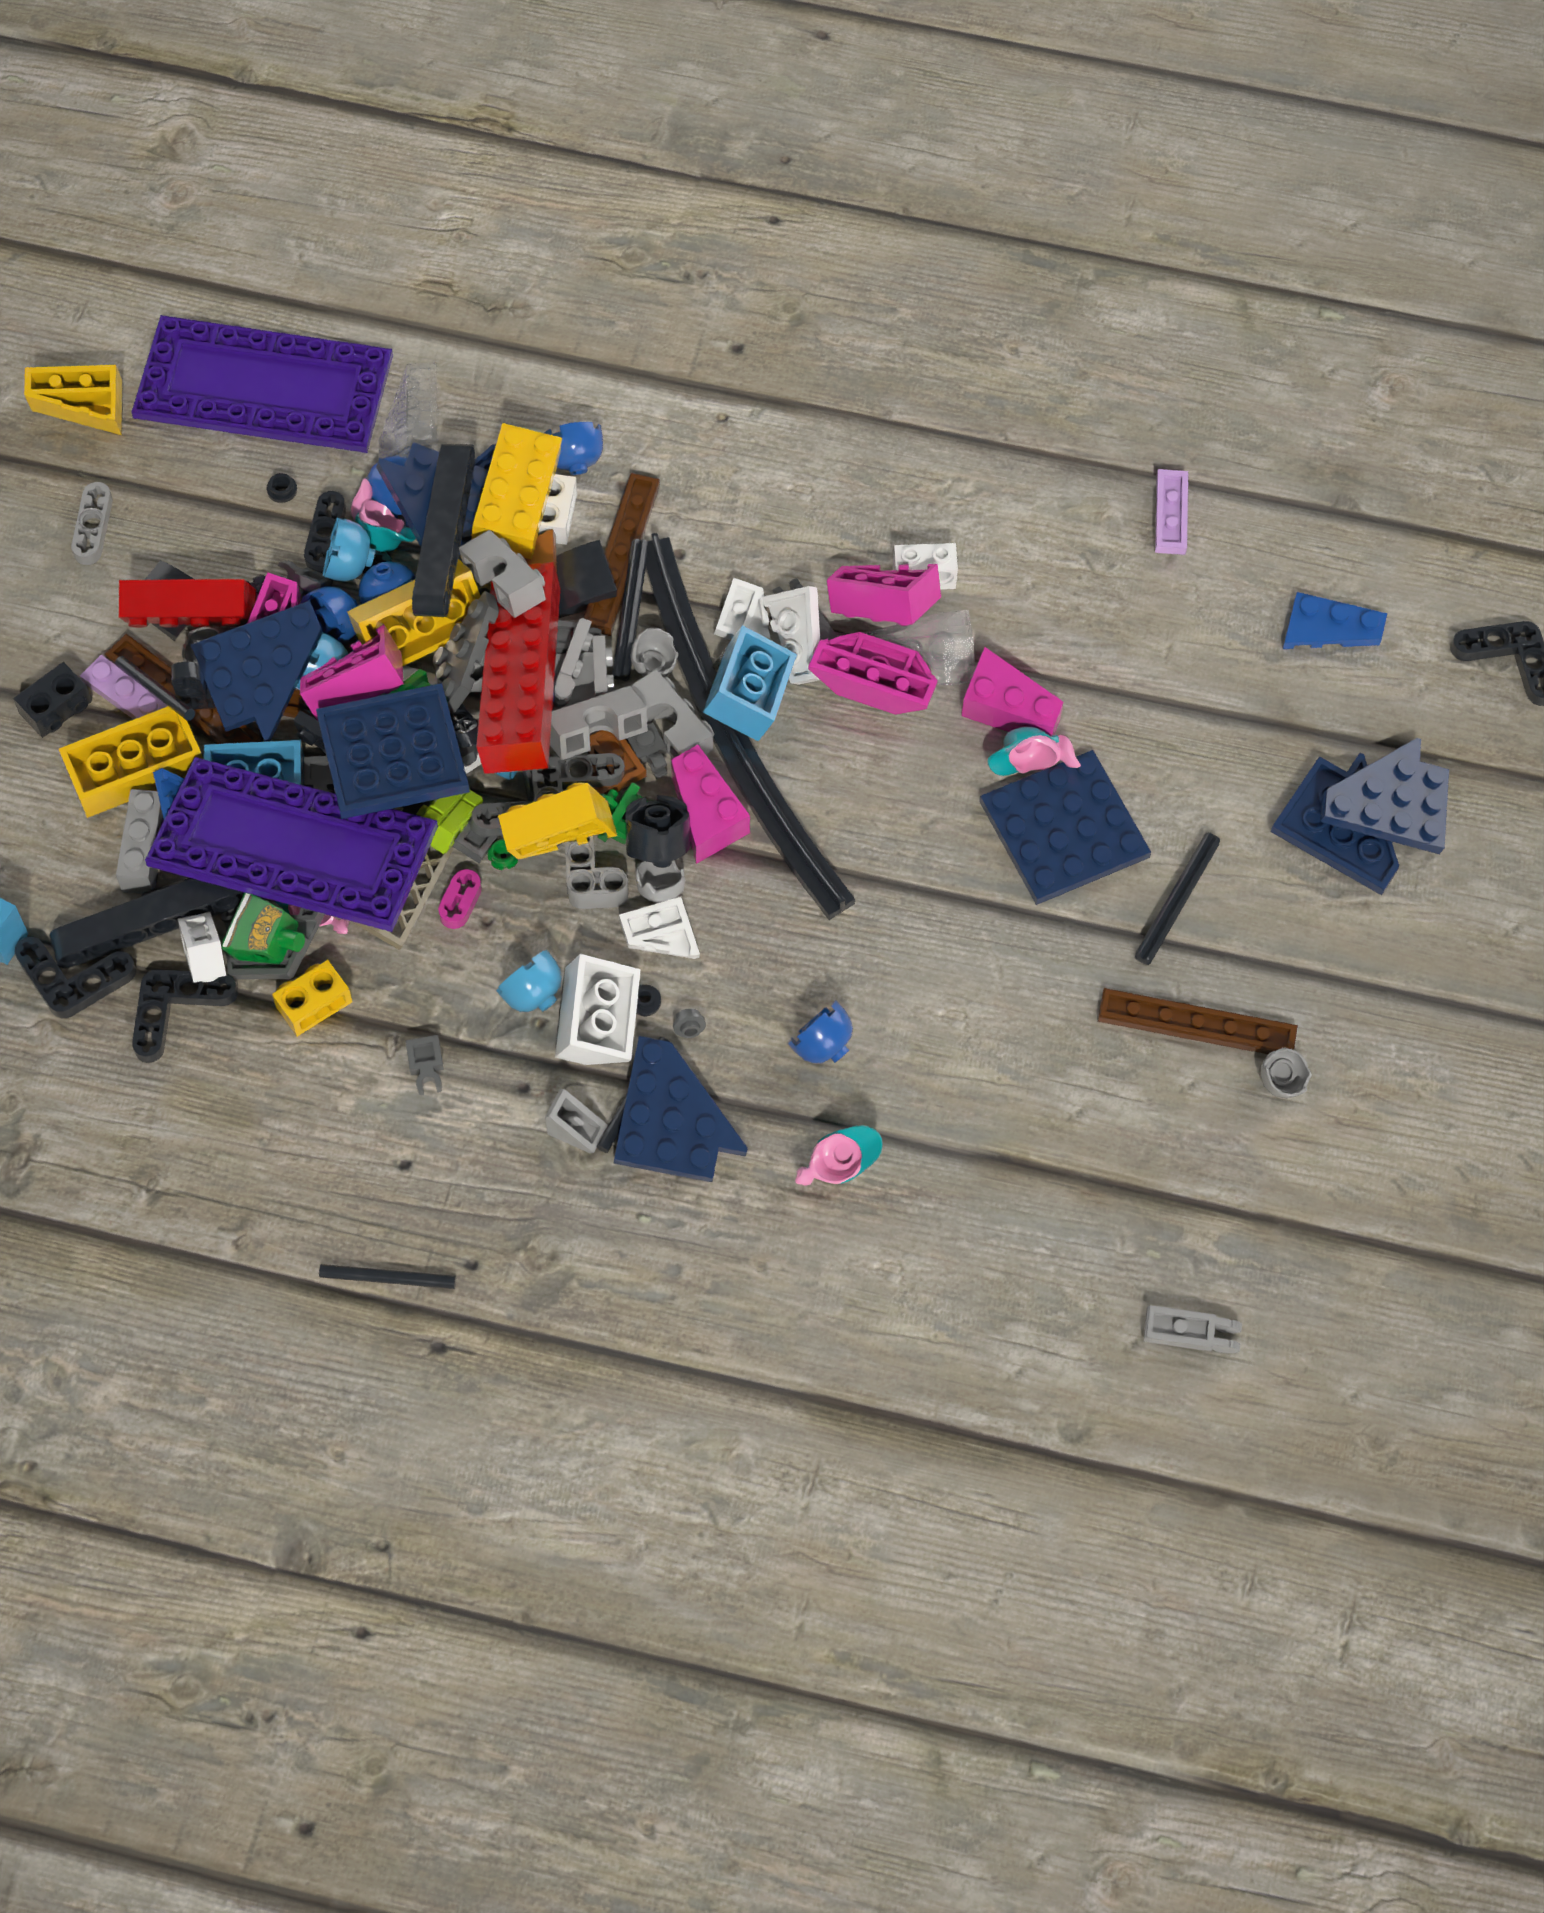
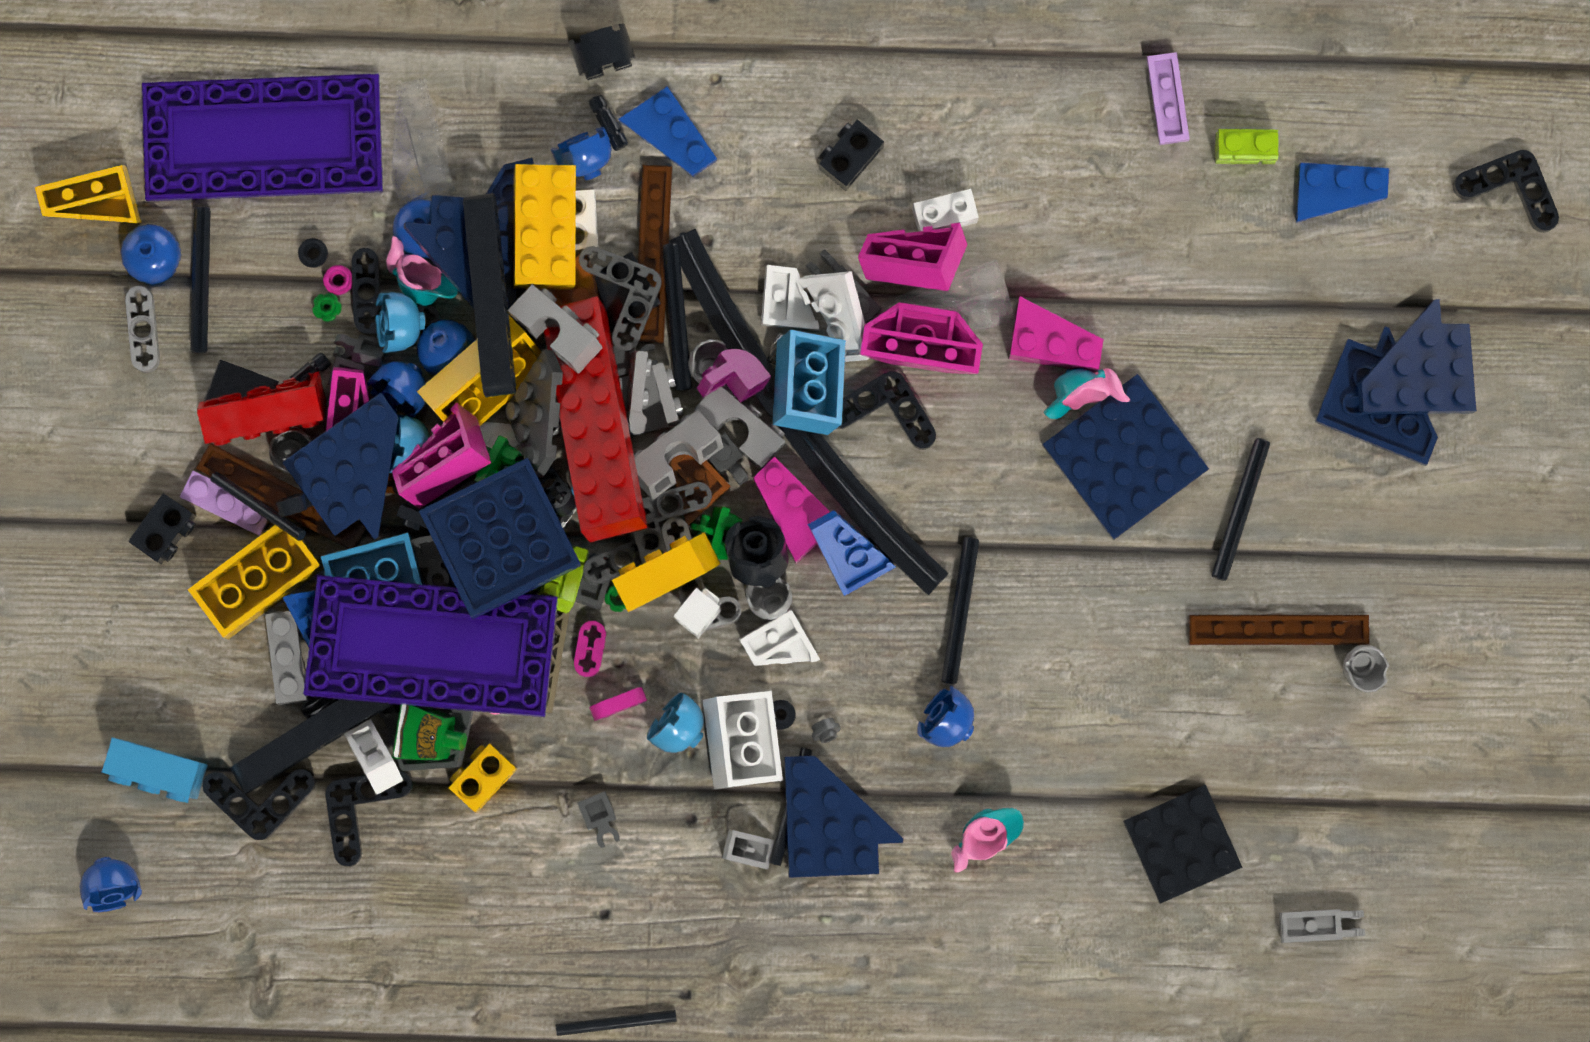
camera: 10 degrees left, 20 degrees up
none -> blue cylinder [120,224,182,285]
none -> black axle [190,207,211,354]
none -> green plate [312,292,342,322]
none -> dark pink plate [323,265,352,295]
none -> black brick [568,23,636,81]
none -> dark grey beam [579,246,662,351]
none -> black axle [589,95,628,151]
none -> dark pink beam [589,687,647,721]
none -> blue wing [618,86,717,177]
none -> white brick [673,588,721,639]
none -> magenta brick [696,349,771,403]
none -> wing [808,510,896,596]
none -> black brick [818,119,884,191]
none -> black beam [836,371,936,450]
none -> black axle [941,537,979,685]
none -> black plate [1123,785,1243,904]
none -> lime brick [1215,129,1278,165]

